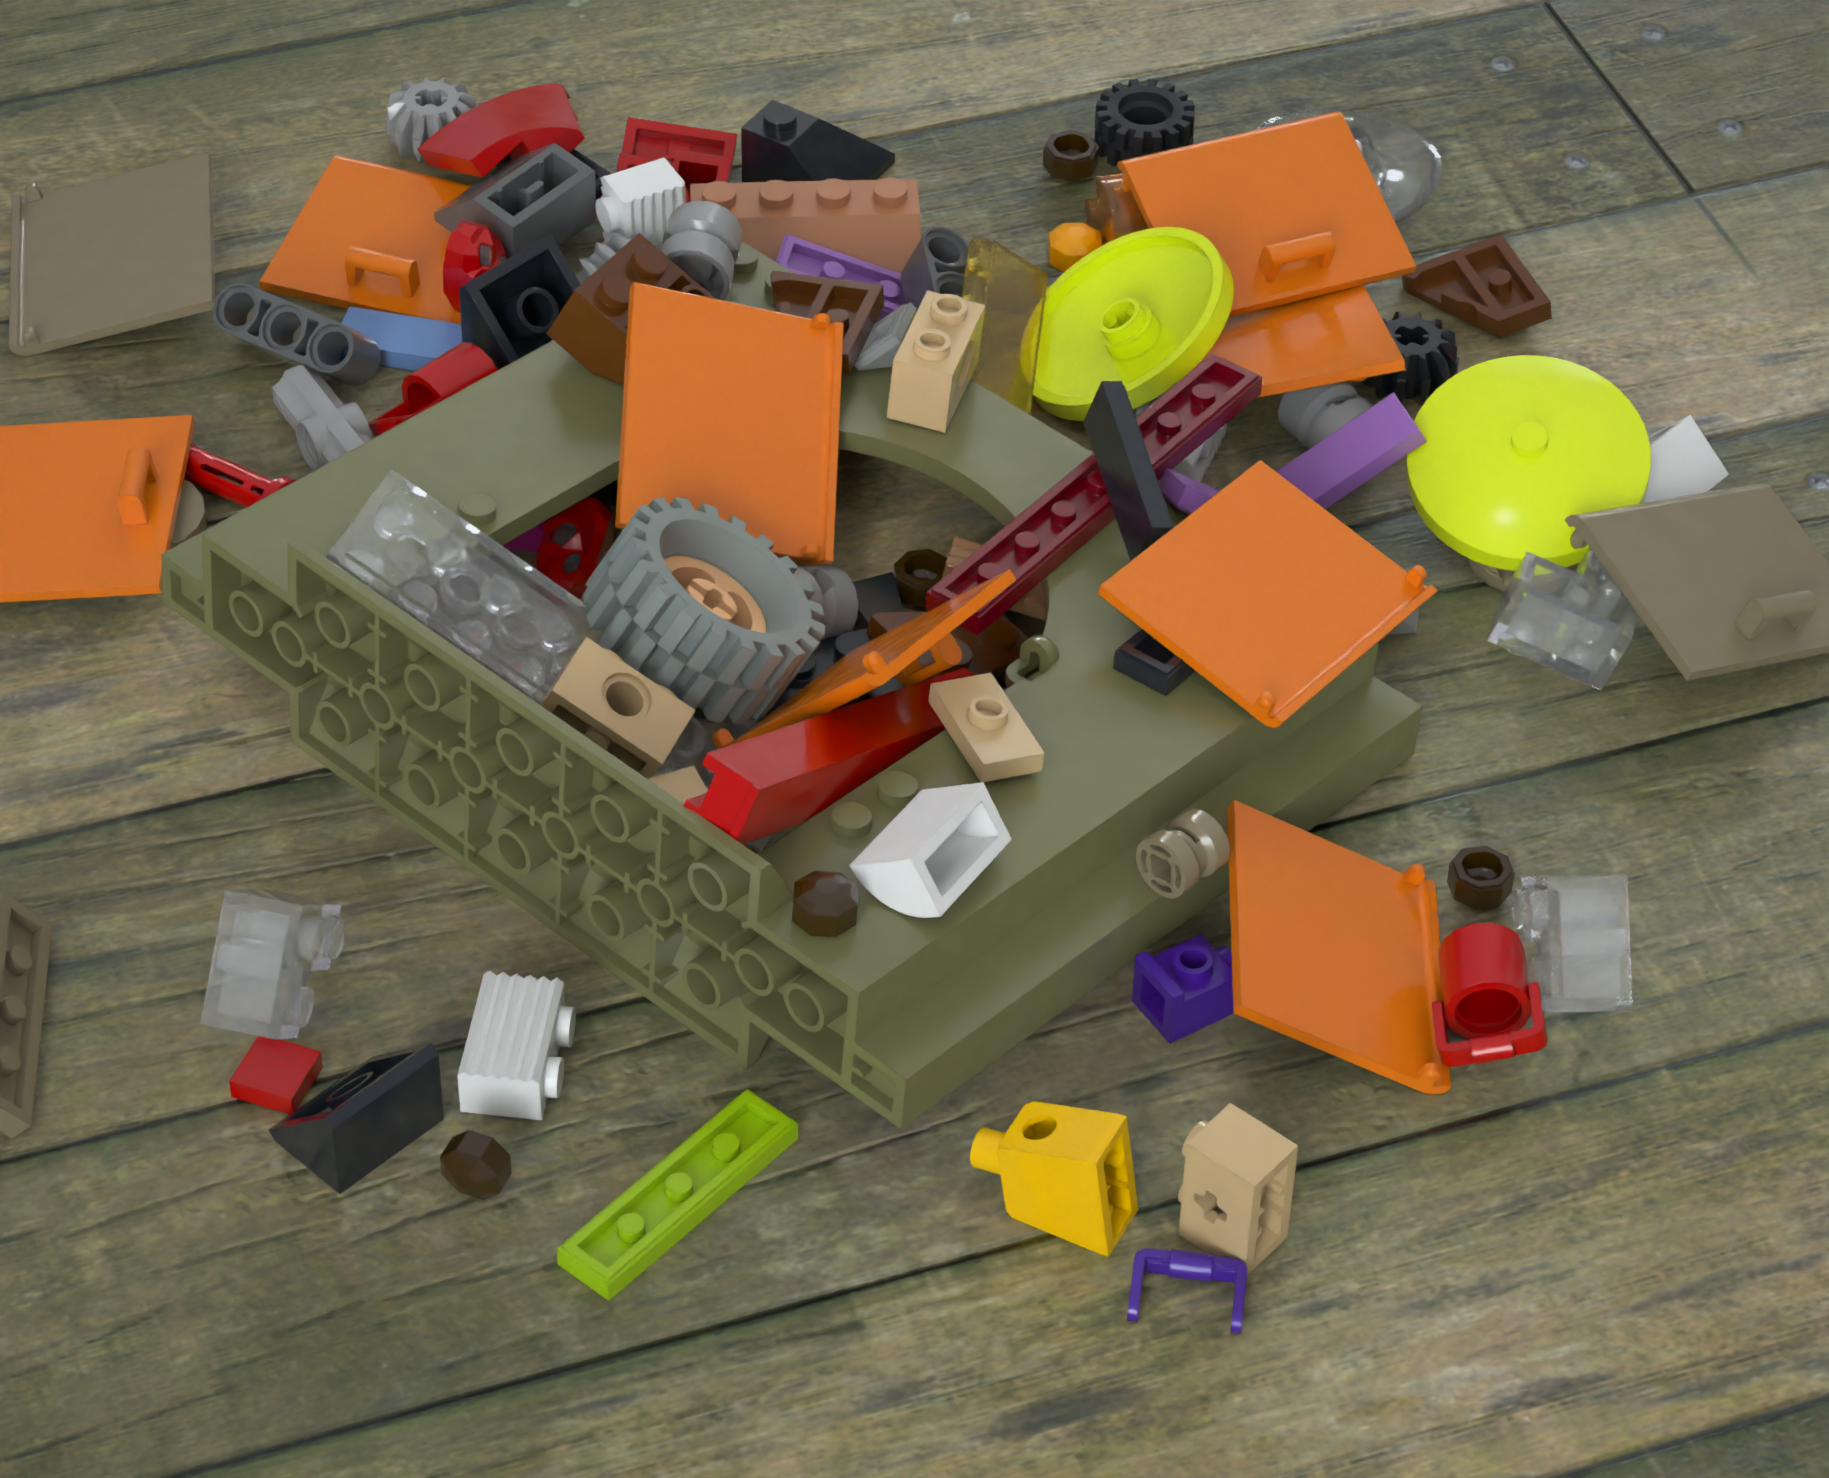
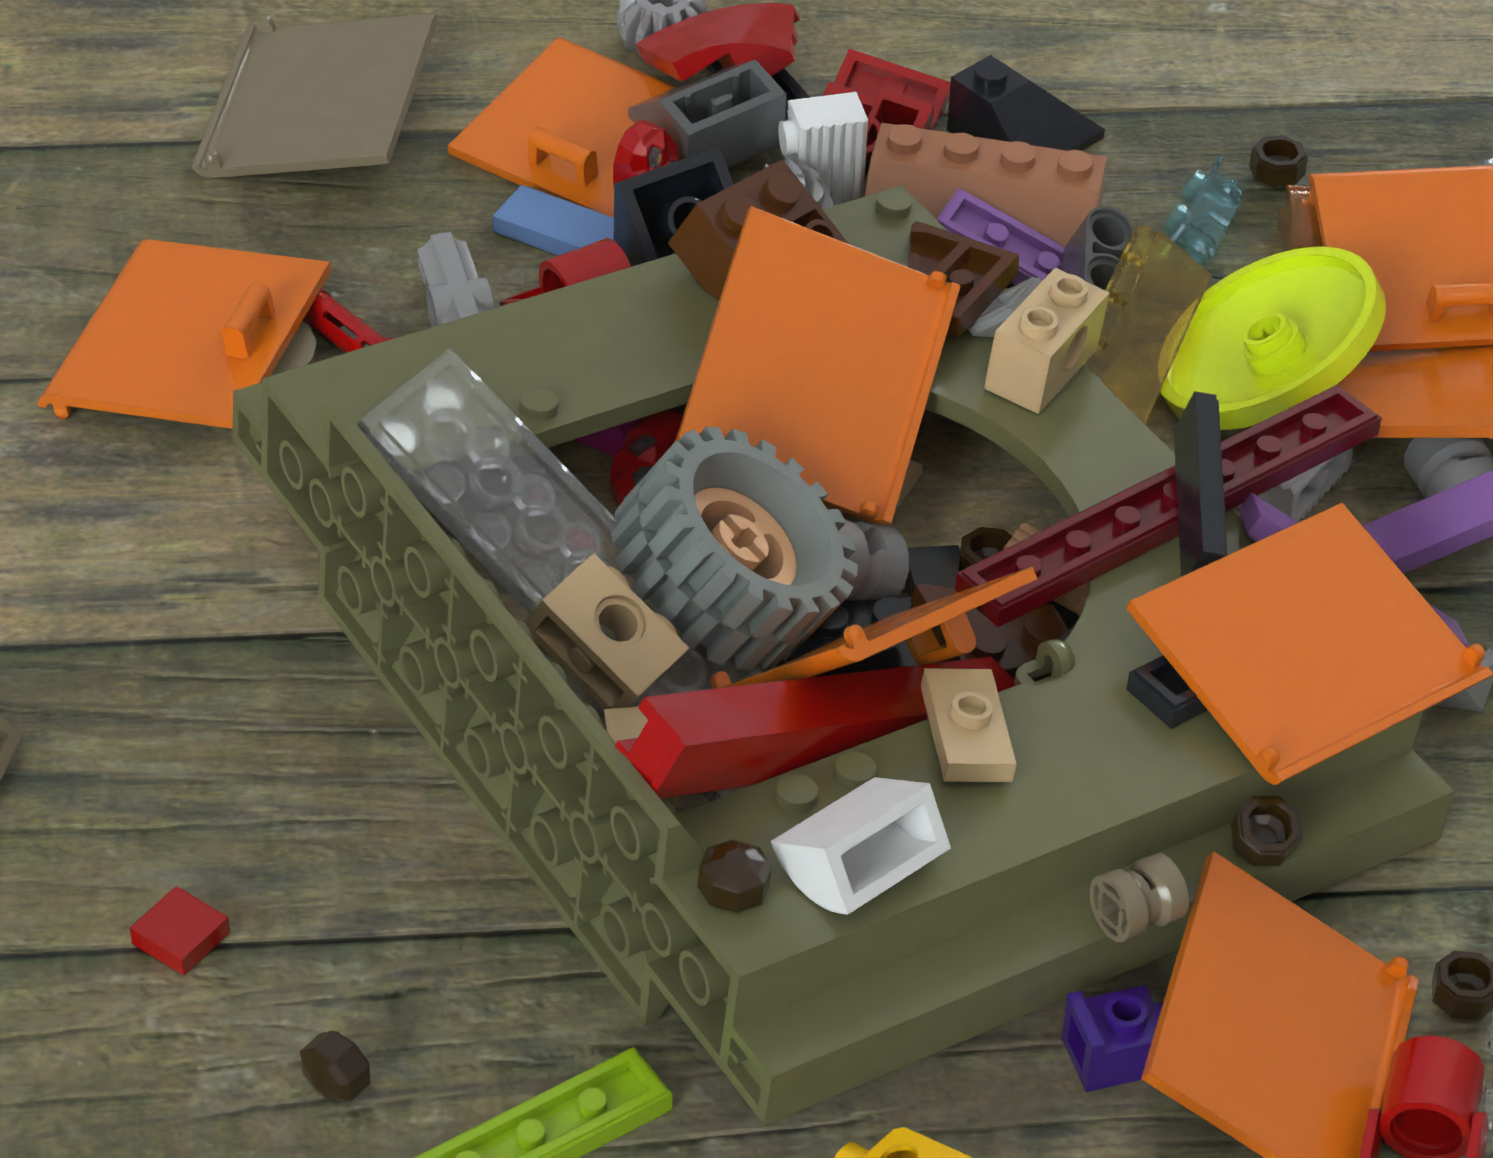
camera: 15 degrees right, 0 degrees up
clear brick [200,889,346,1040] -> none
dark grey beam [213,282,381,386] -> none
black slope [269,1043,444,1194] -> none
white brick [457,971,576,1120] -> none
light grey wheel [660,200,742,301] -> none
light orange tile [1048,222,1103,272] -> none
black tyre [1094,79,1195,167] -> none
none -> clear light blue hinge [1158,155,1243,264]
none -> dark brown tile [1231,796,1302,866]

